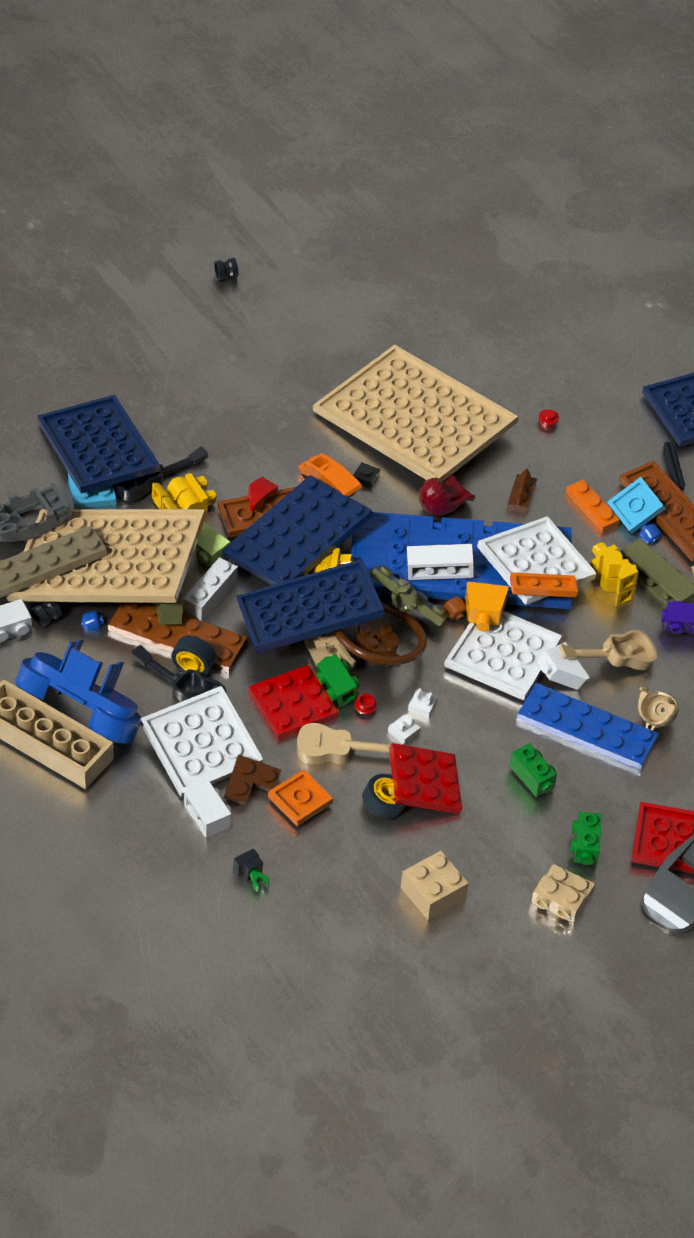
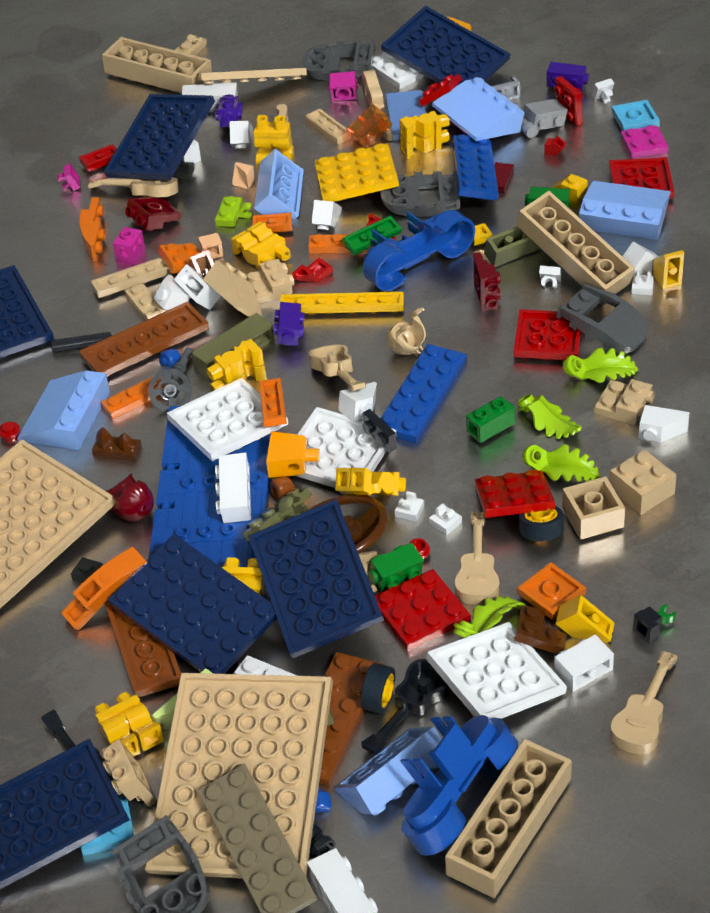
camera: 85 degrees left, 5 degrees down
red slope [246,477,279,511] -> none
green brick [570,811,602,865] -> none
medium azure plate [607,477,665,534] -> none
none -> light blue slope [17,370,110,451]
none -> tan plate [101,739,158,807]
none -> dark grey dish [148,347,193,412]
none -> light blue slope [333,727,441,816]
none -> yellow hips [335,468,406,496]
none -> black plate [362,409,397,453]
none -> lime plant [453,596,526,638]
none -> lime plant [516,393,582,439]
none -> lime plant [522,444,600,482]
none -> yellow slope [556,595,614,643]
none -> tan brick [562,476,625,540]
none -> lime plant [563,348,638,383]
none -> tan piece [610,651,677,754]
none -> white slope [639,405,690,443]

